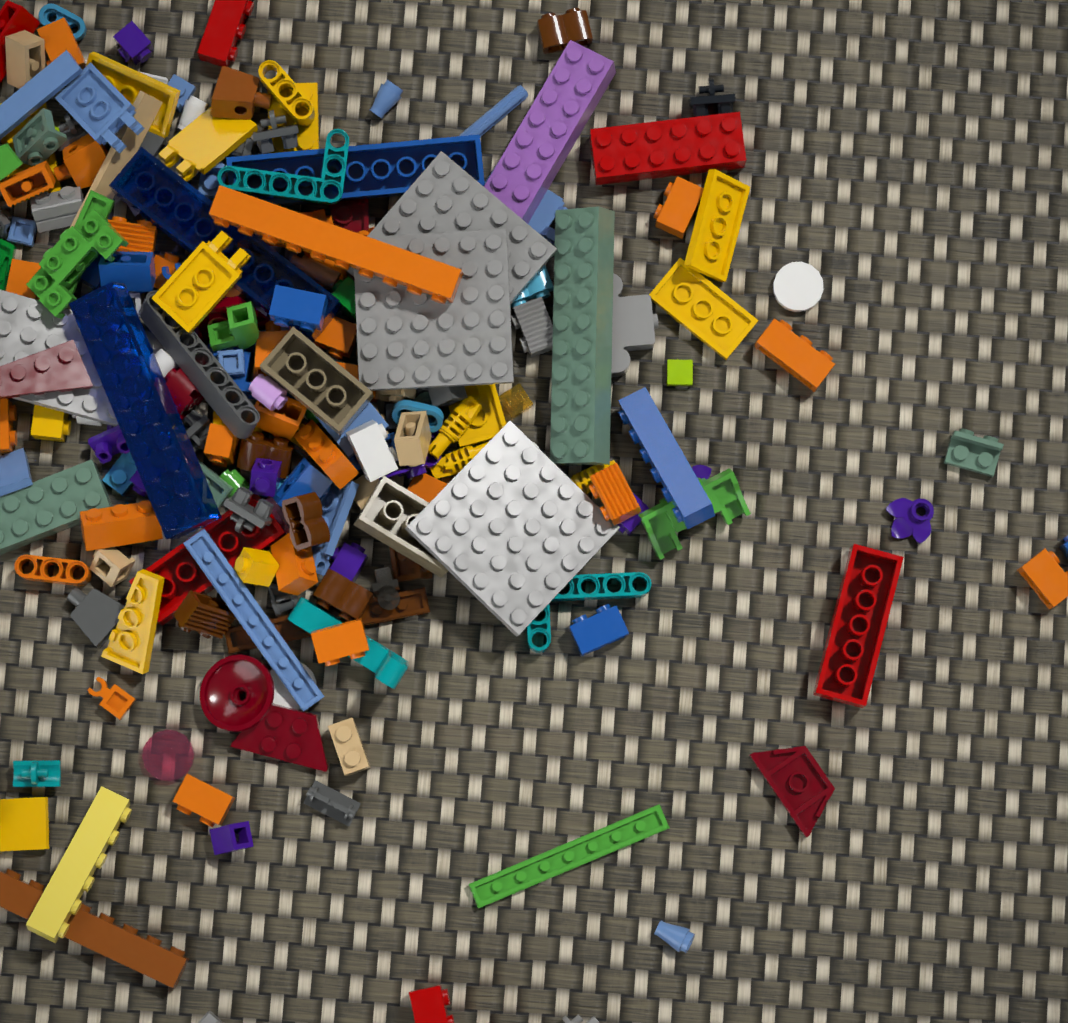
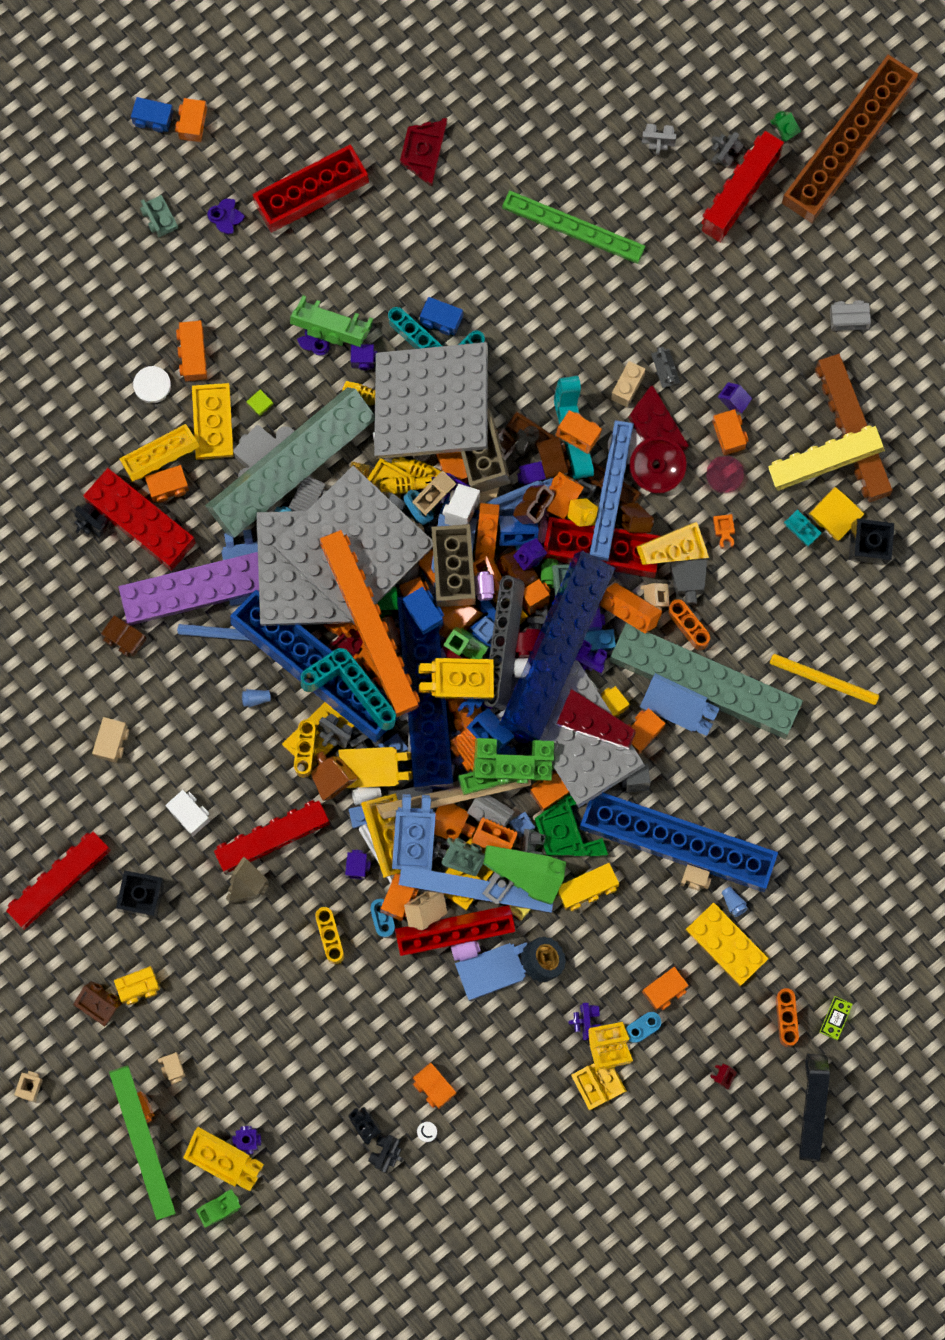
camera: 130 degrees left, 5 degrees down
dark grey hips [223,487,274,533] -> none
orange brick [588,463,641,526] -> none
brick [618,387,715,530] -> none
medium blue cone [654,921,695,953] -> none

